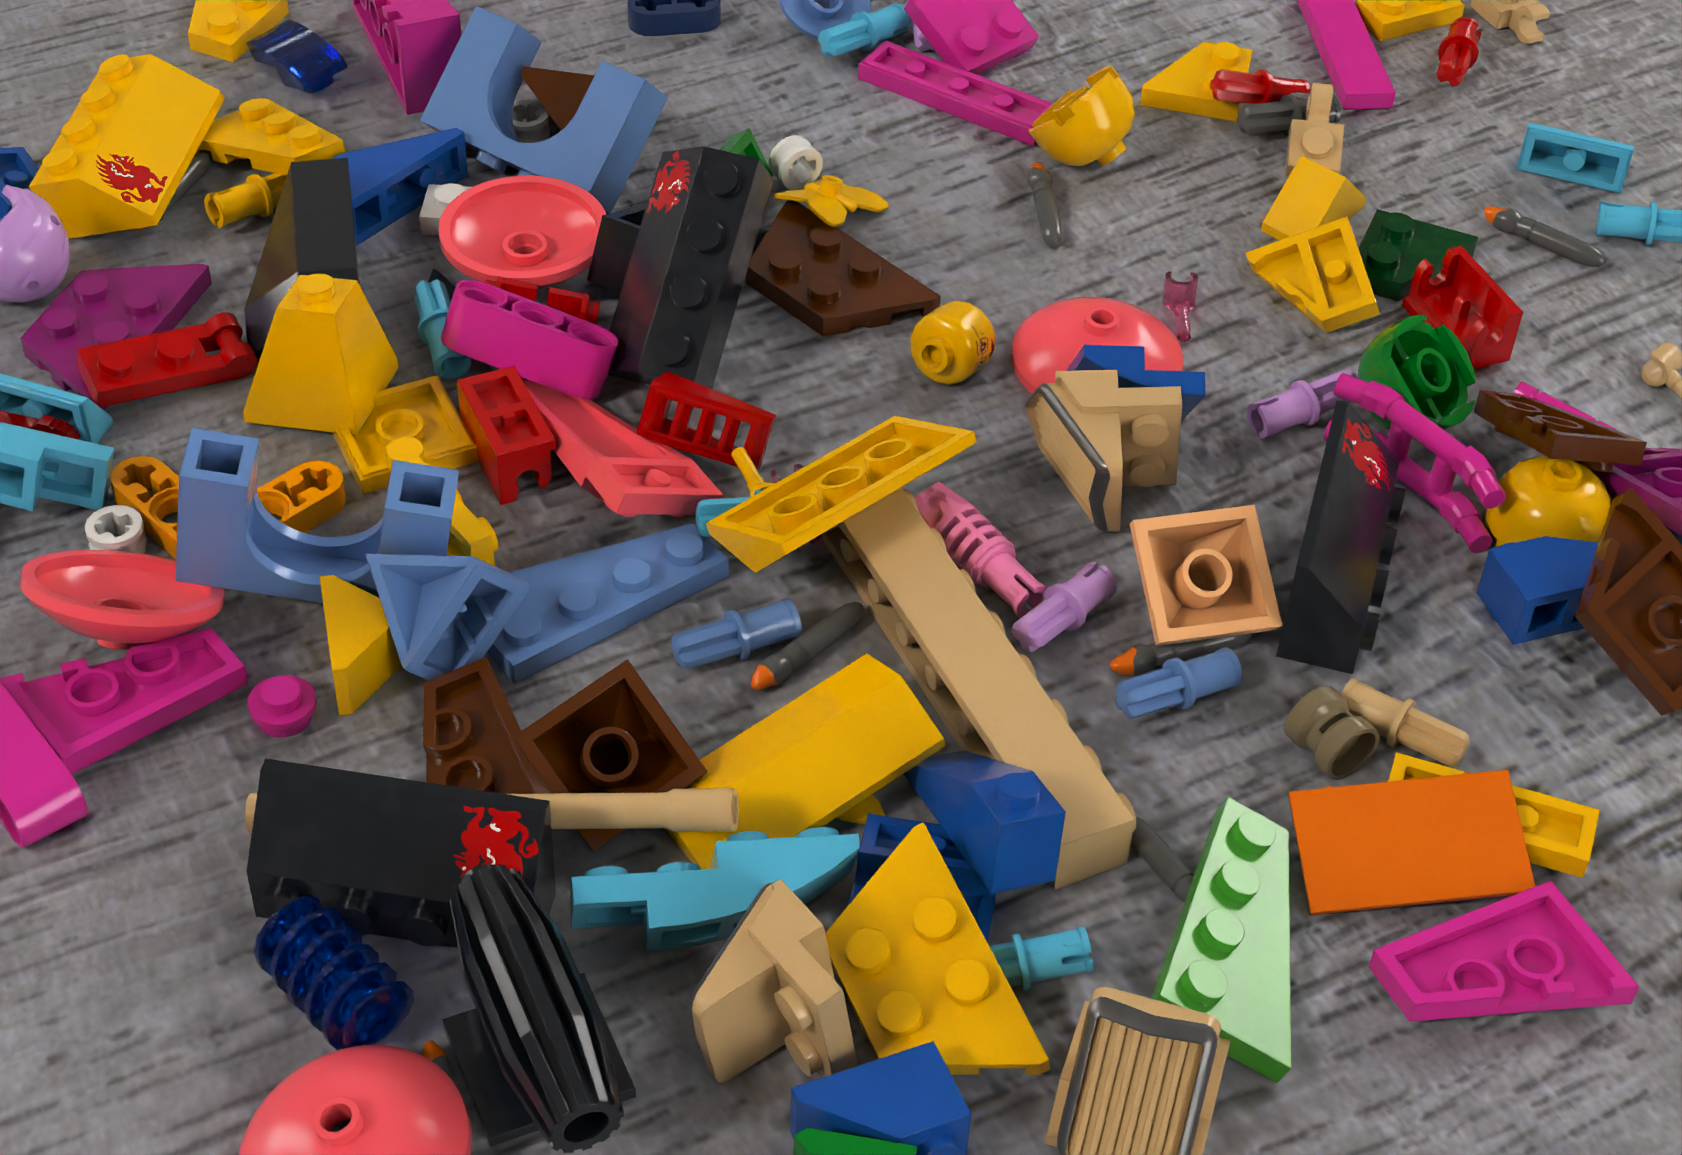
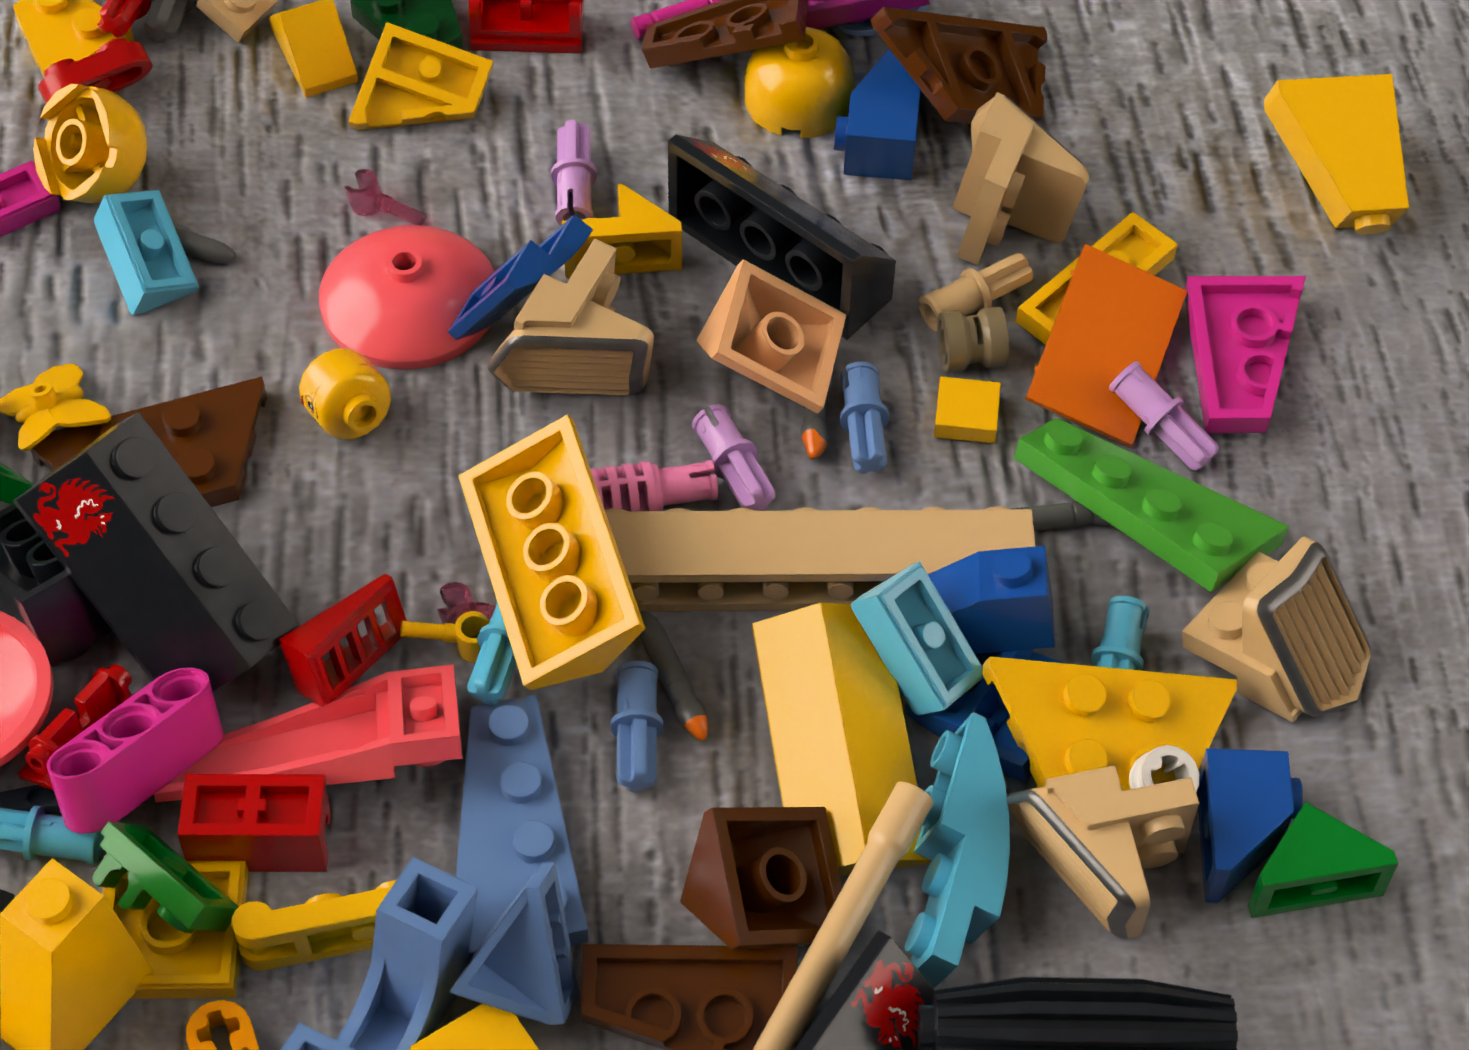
camera: 65 degrees left, 10 degrees up
dark pink piece [1324,373,1506,553] -> none
green cylinder [1358,314,1476,430] -> none
none -> red plate [38,38,153,104]
none -> green plate [92,821,239,933]
none -> medium azure slope [94,190,199,315]
none -> yellow slope [562,184,682,278]
none -> medium azure slope [851,562,984,715]
none -> yellow tile [934,376,1001,444]
none -> tan piece [952,92,1089,265]
none -> lavender axle [1109,361,1219,471]
none -> white bush [1129,745,1199,791]

